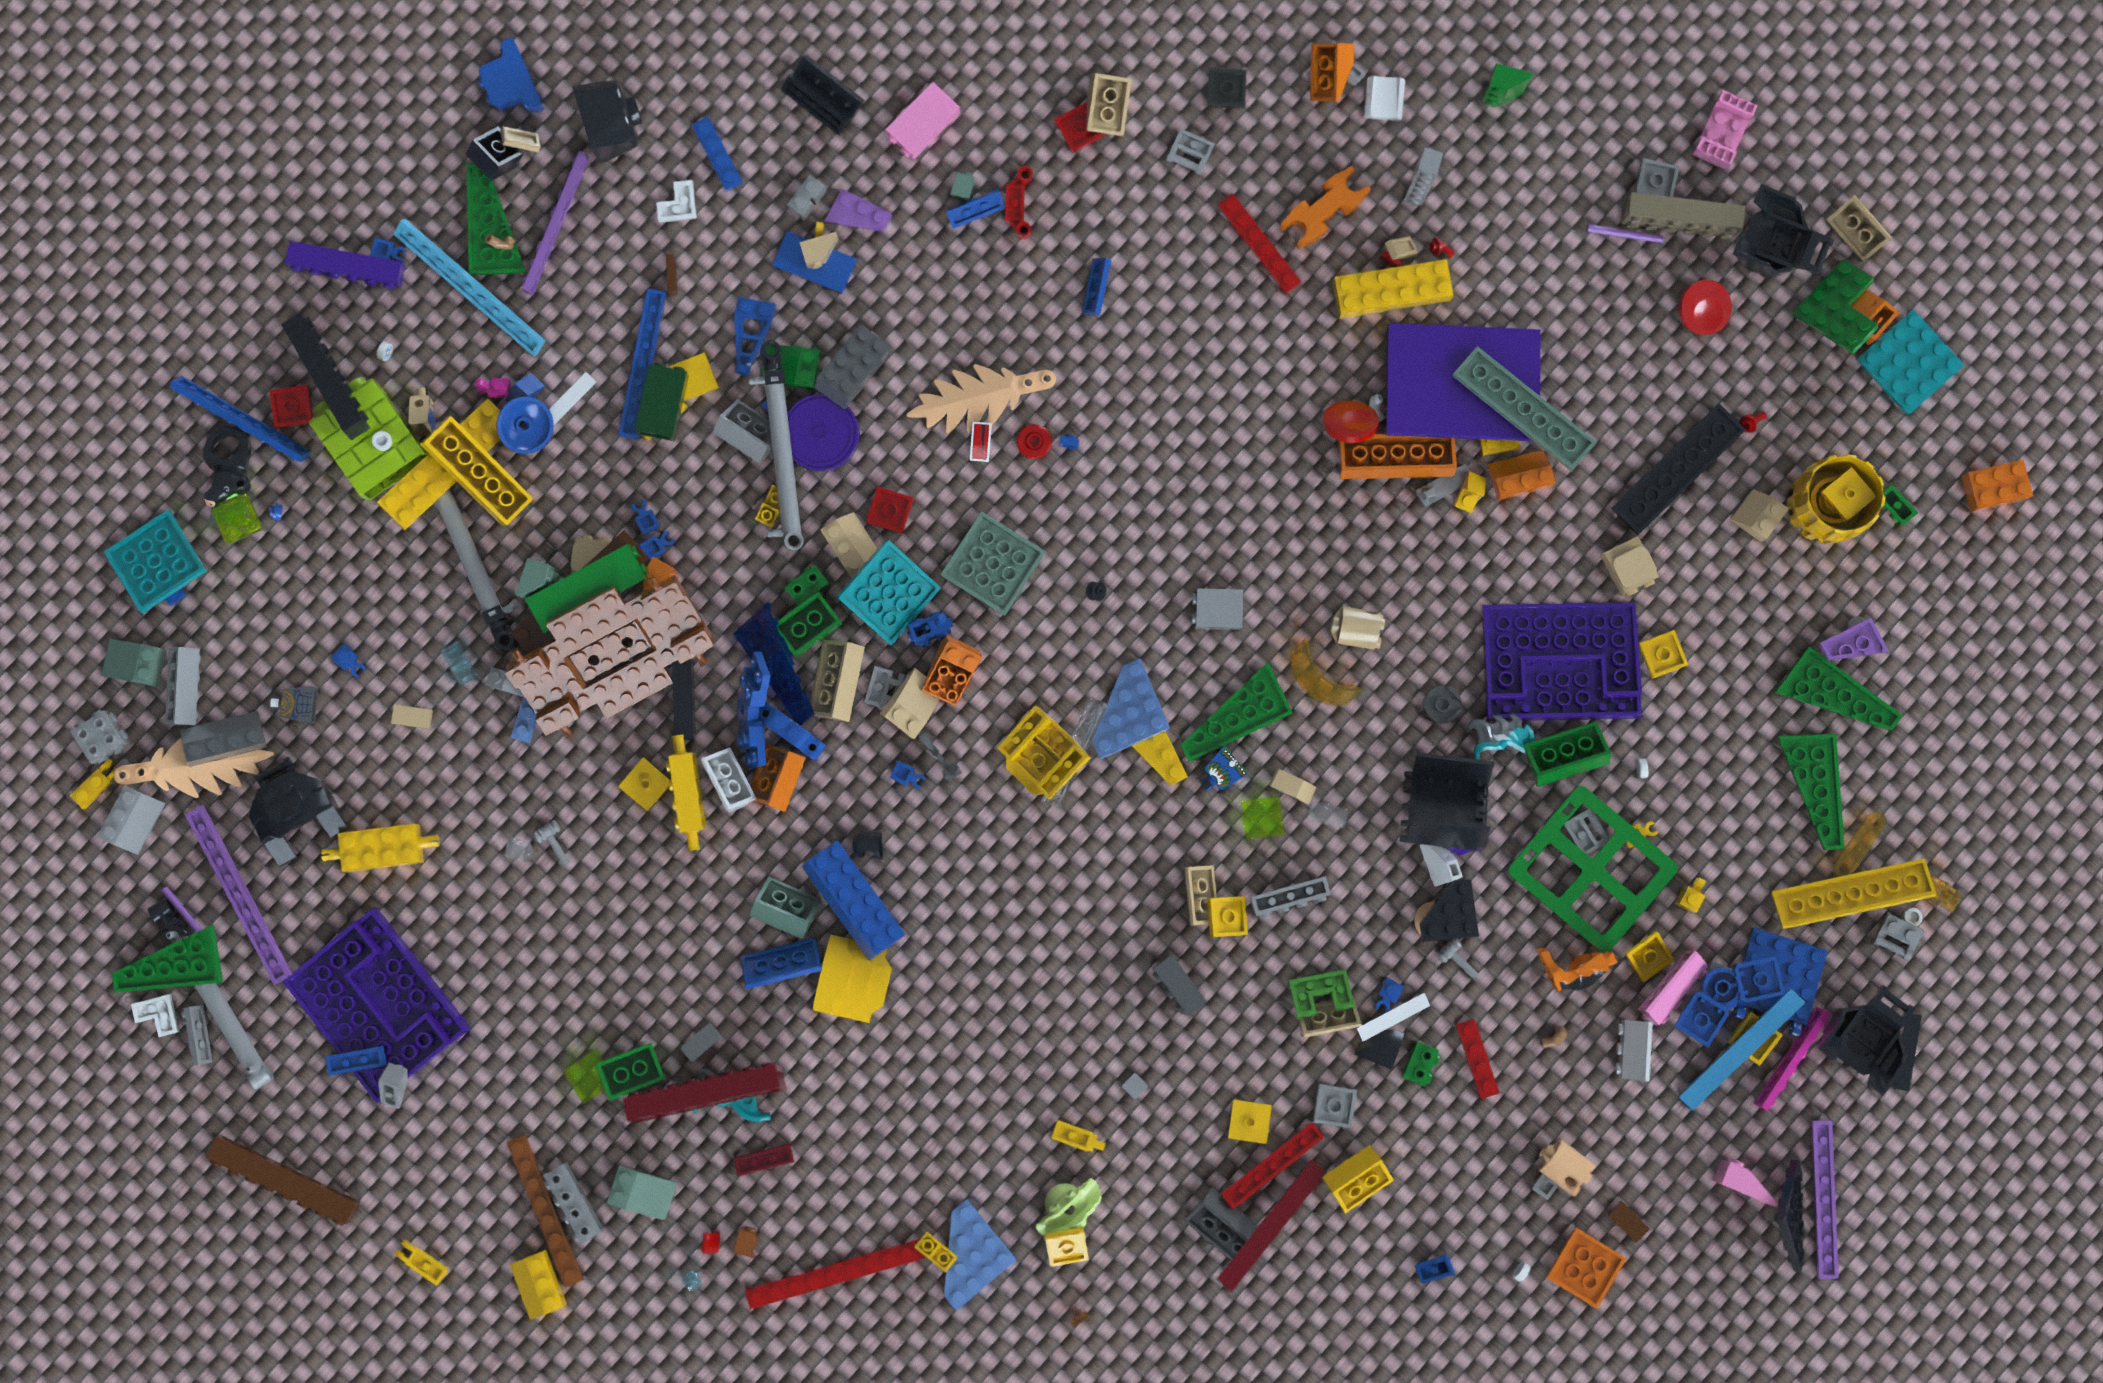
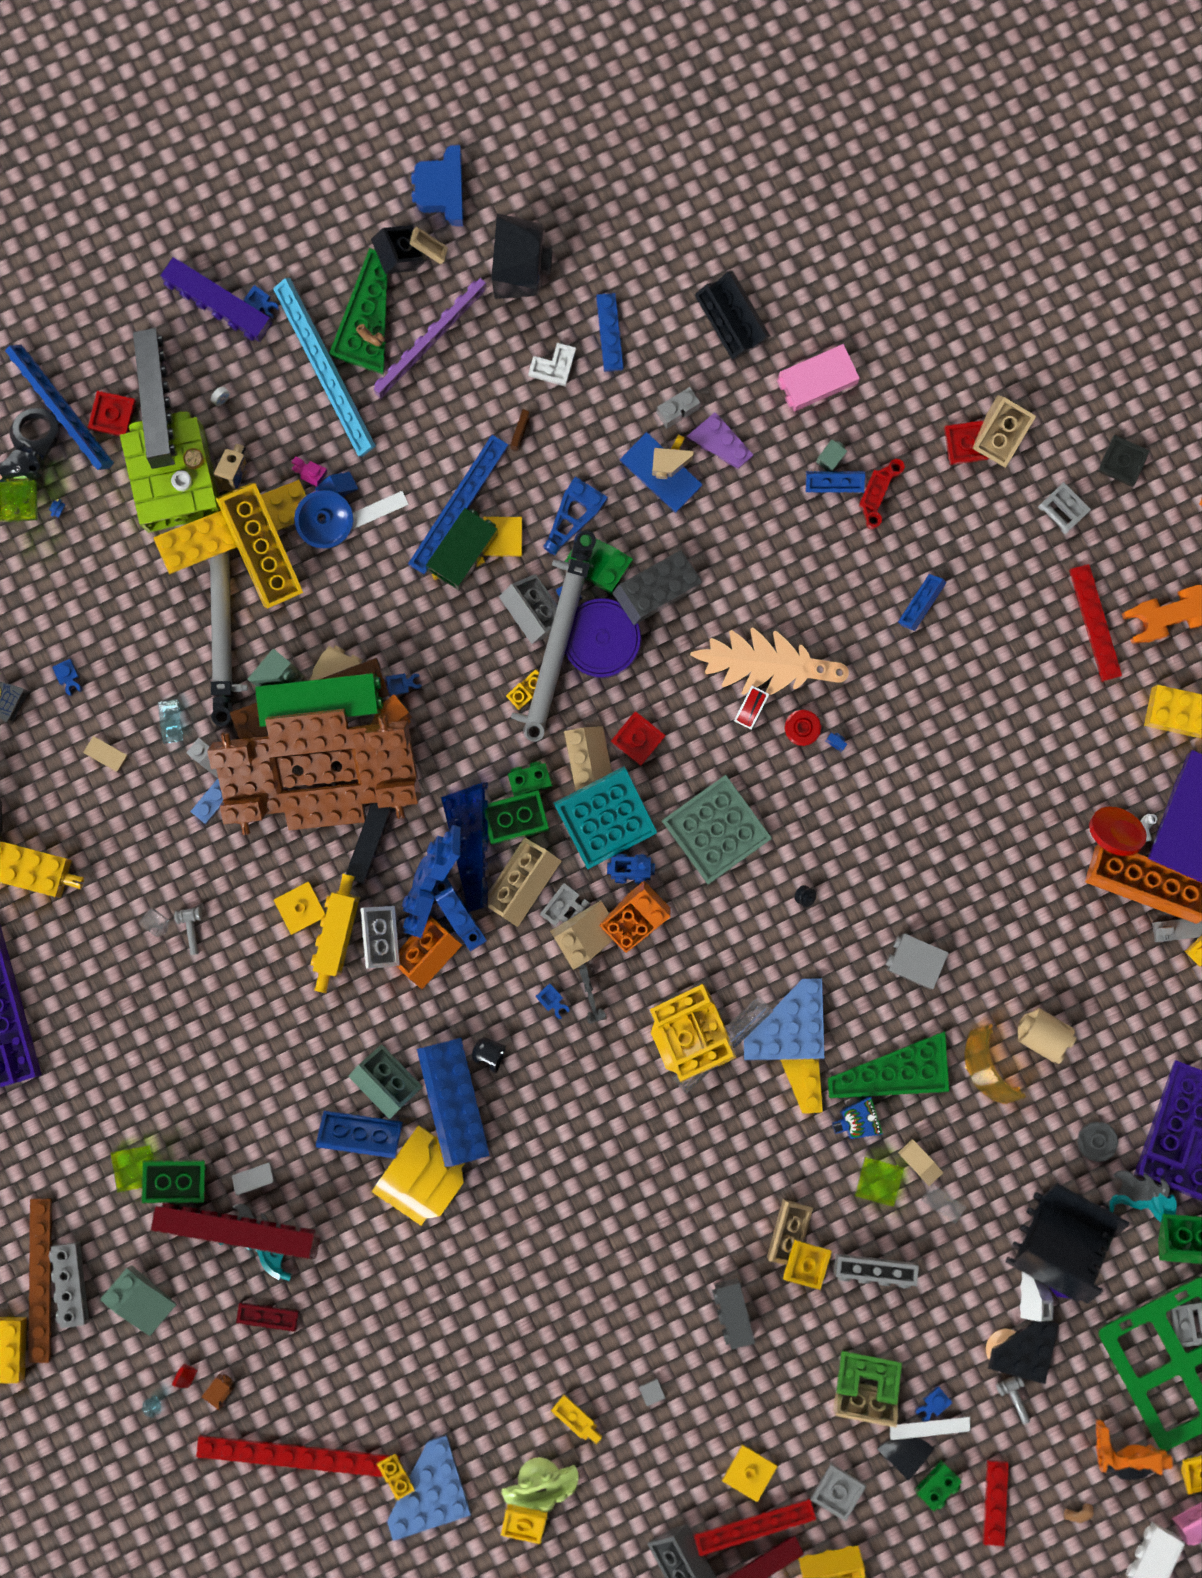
camera: 25 degrees right, 0 degrees up
blue plate [632,499,661,535] -> none
none -> tile [183,448,204,469]

